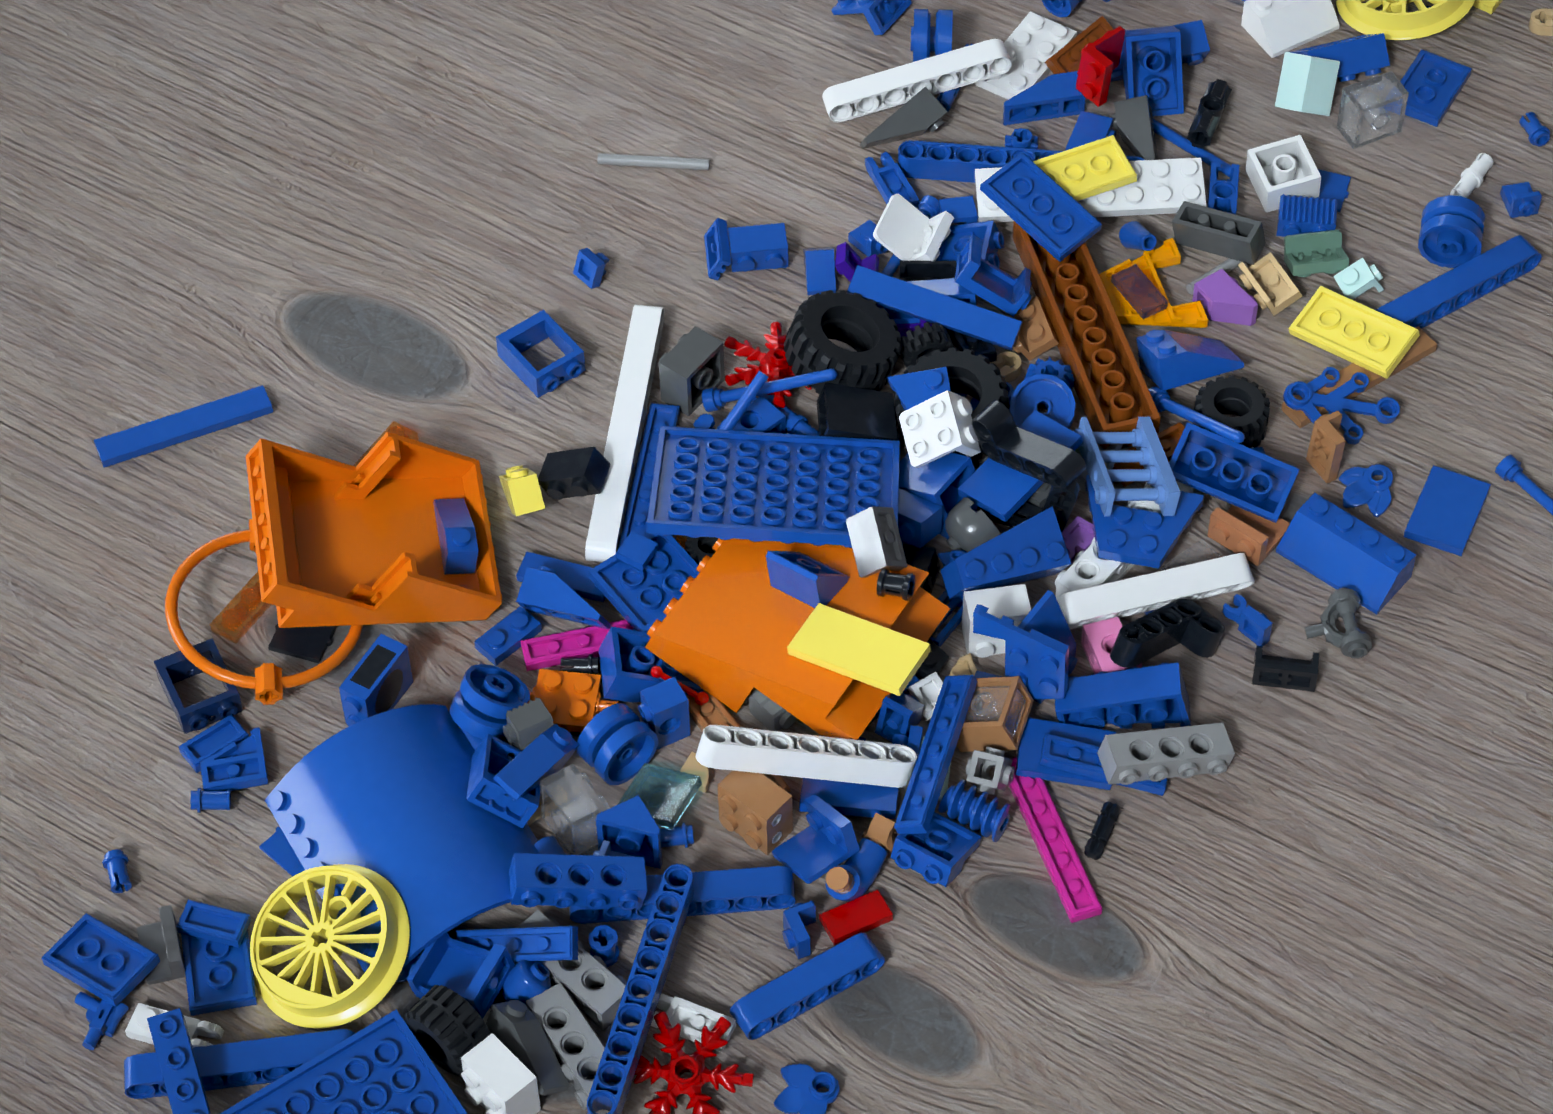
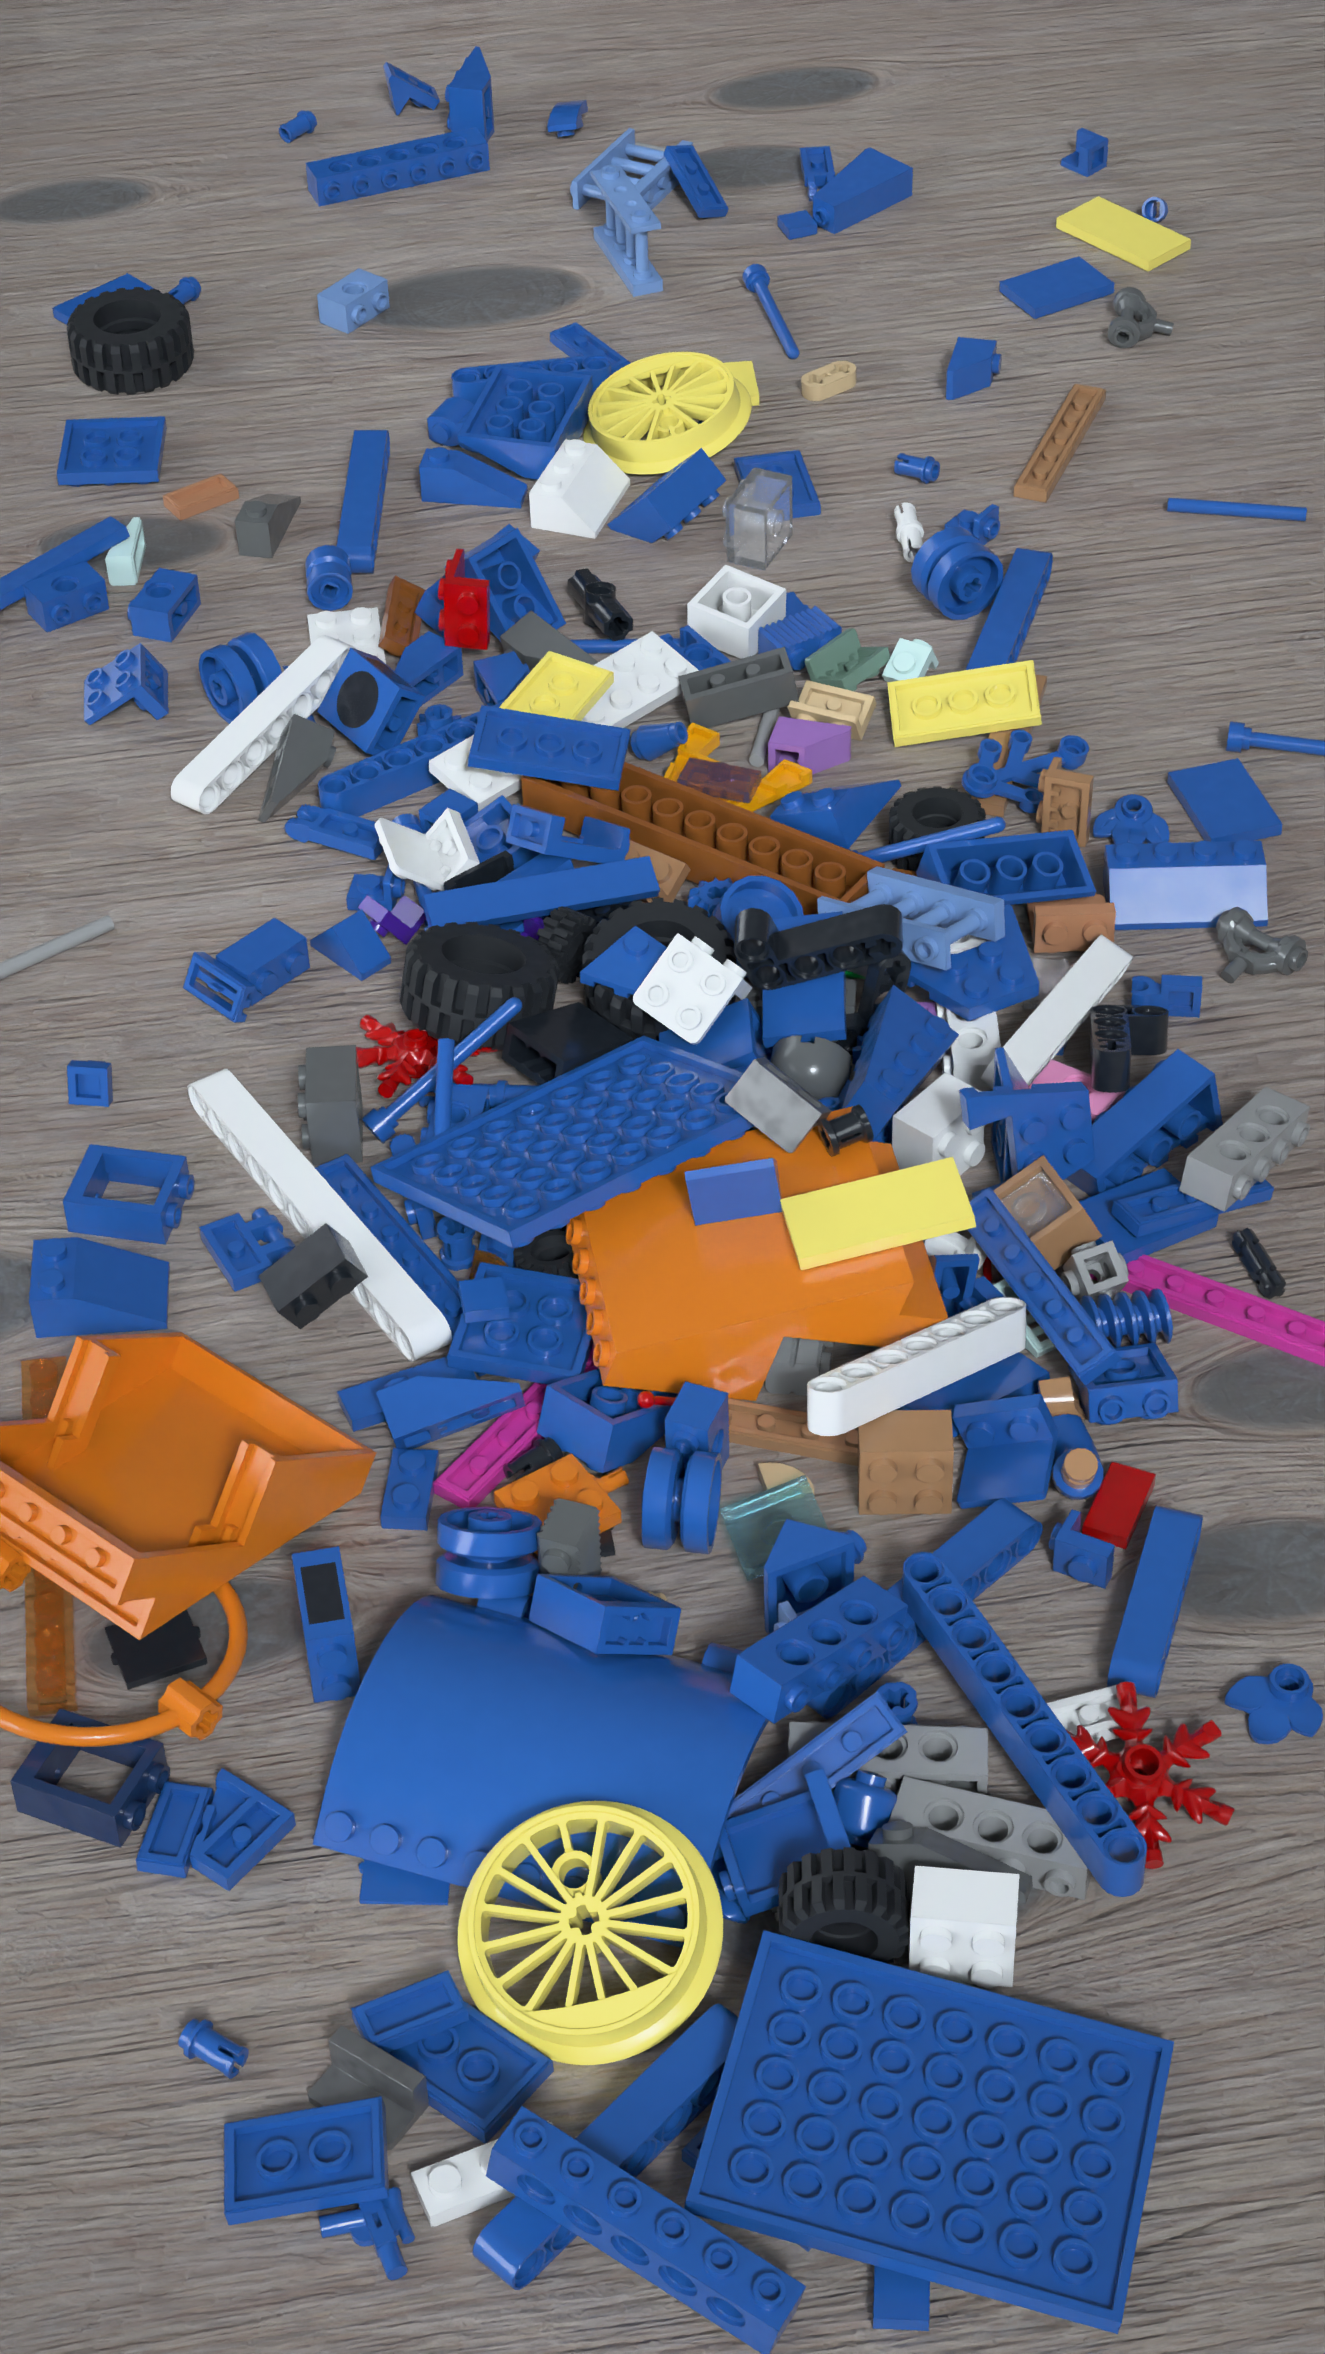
camera: 40 degrees left, 10 degrees down
blue pin [190,788,231,813] -> none
blue slope [433,498,479,575] -> none
blue slope [493,724,579,800] -> none
light yellow slope [499,465,545,516] -> none
clear brick [540,764,610,855] -> none
black hinge [1252,645,1319,692] -> none
light aqua slope [1275,52,1340,116] -> none
none -> blue slope [29,1237,170,1338]
none -> blue plate [199,1208,296,1292]
none -> blue brick [317,648,426,755]

